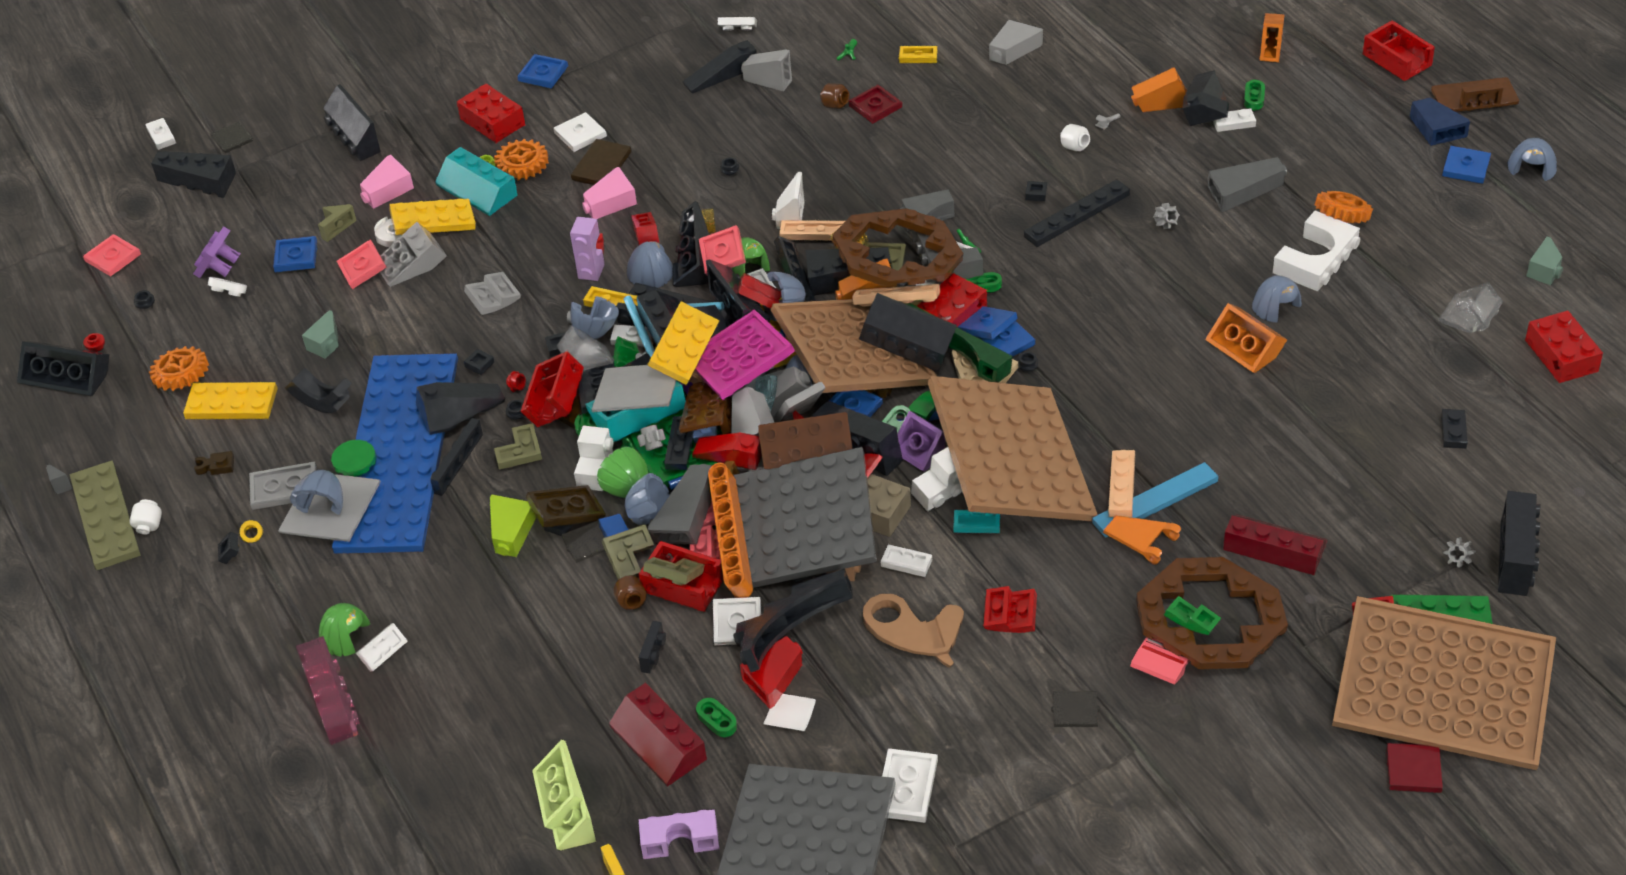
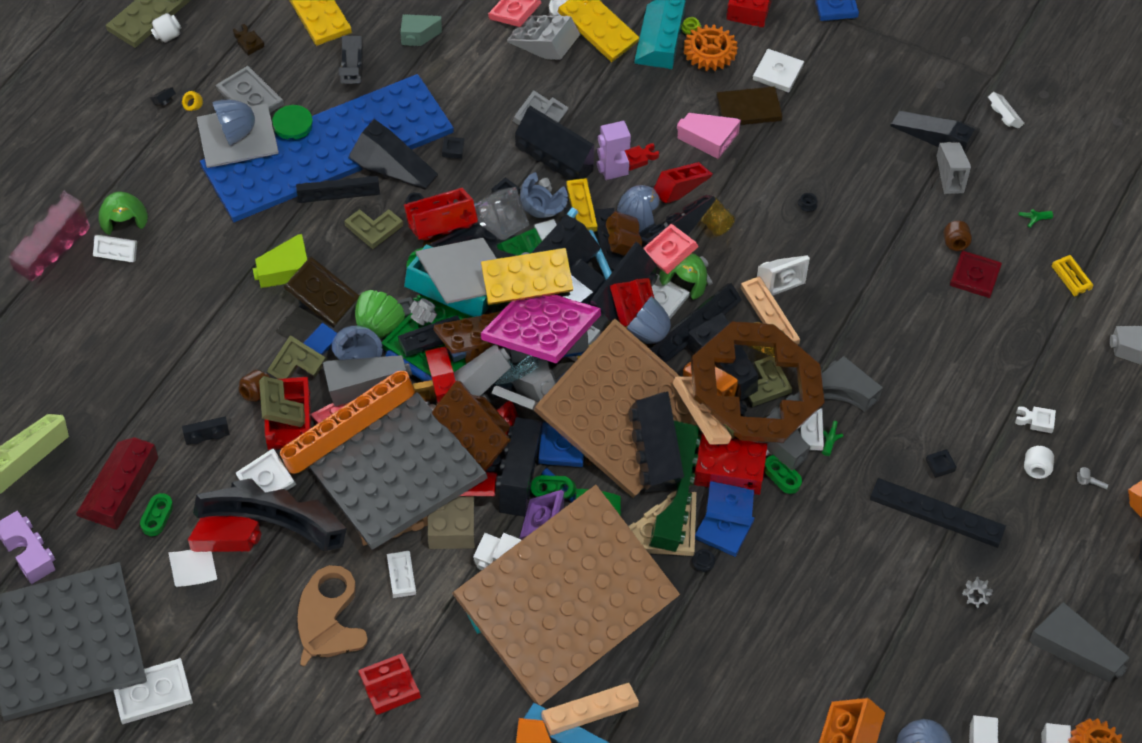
camera: 55 degrees right, 10 degrees up
red plate [506,371,526,392] -> none
white brick [574,426,613,491] -> none
none -> black slope [515,106,594,180]
none -> reddish brown brick [606,211,642,256]
none -> white plate [1015,407,1056,433]

